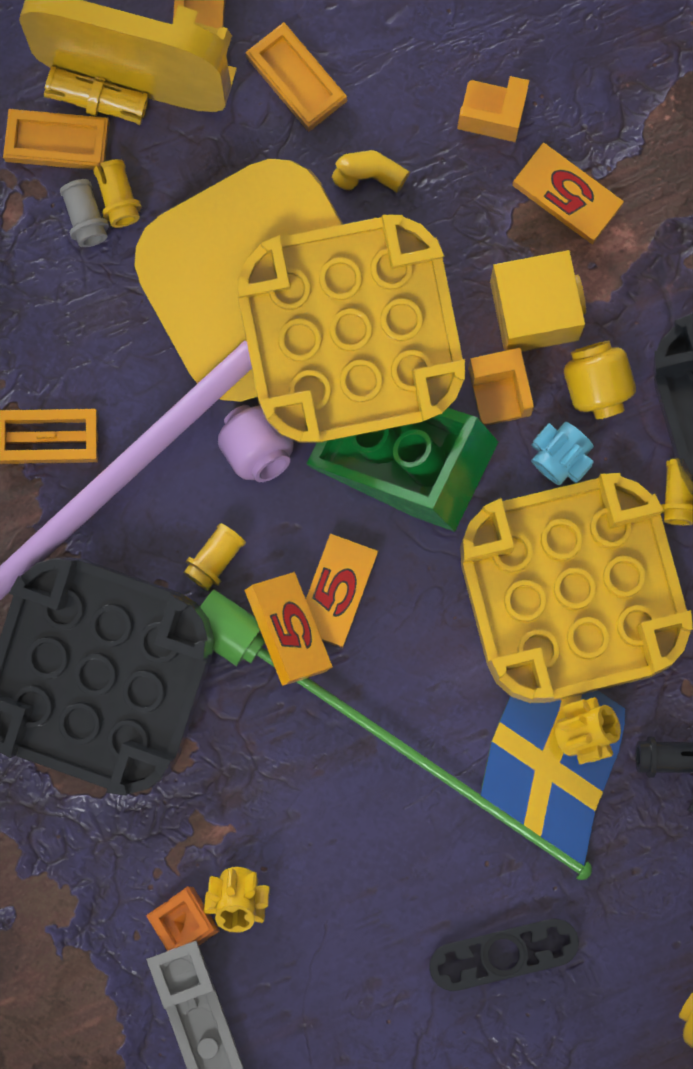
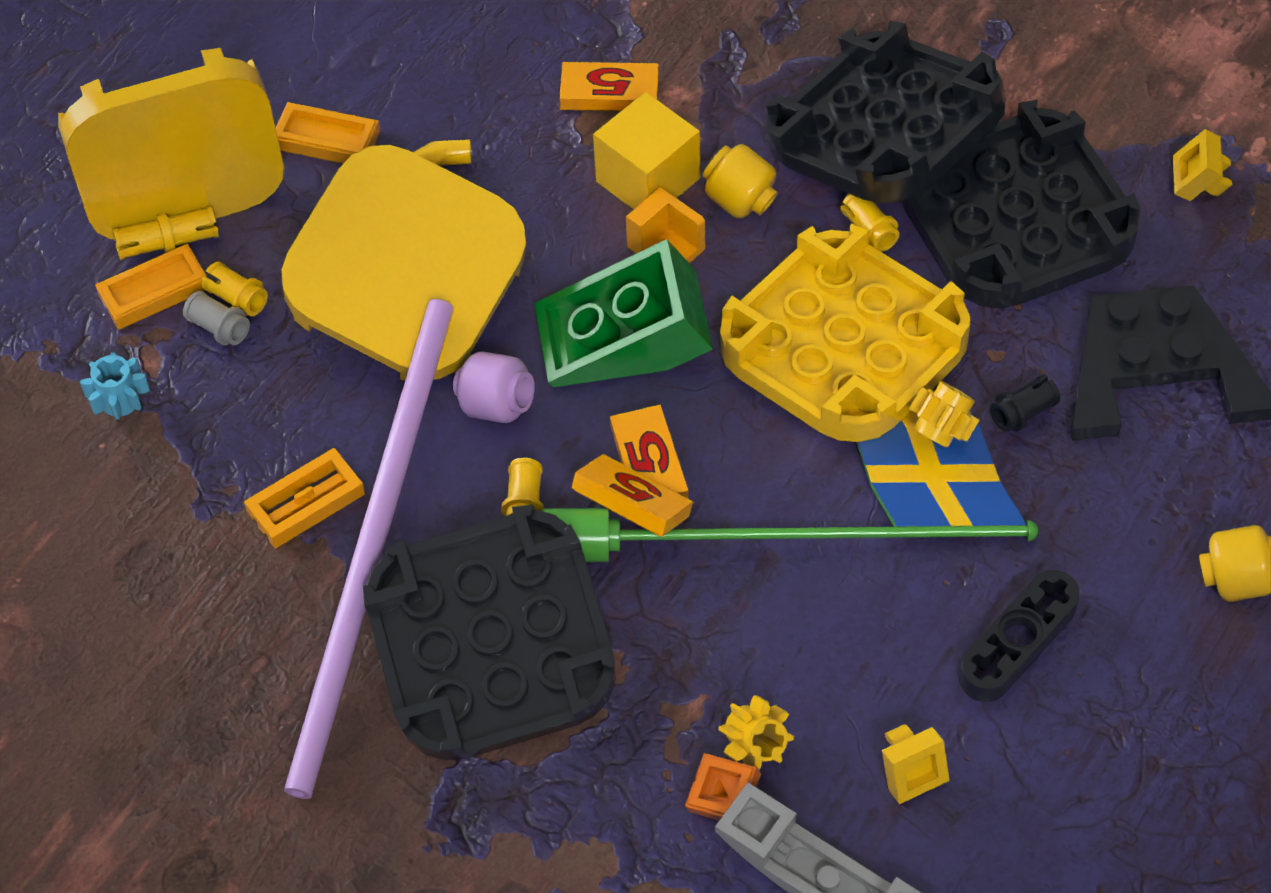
camera: 35 degrees left, 25 degrees down
yellow tile [238,215,465,443] -> none
light orange panel [457,76,530,142] -> none
medium azure gear [531,422,594,485] -> none
none -> yellow tile [882,724,950,804]

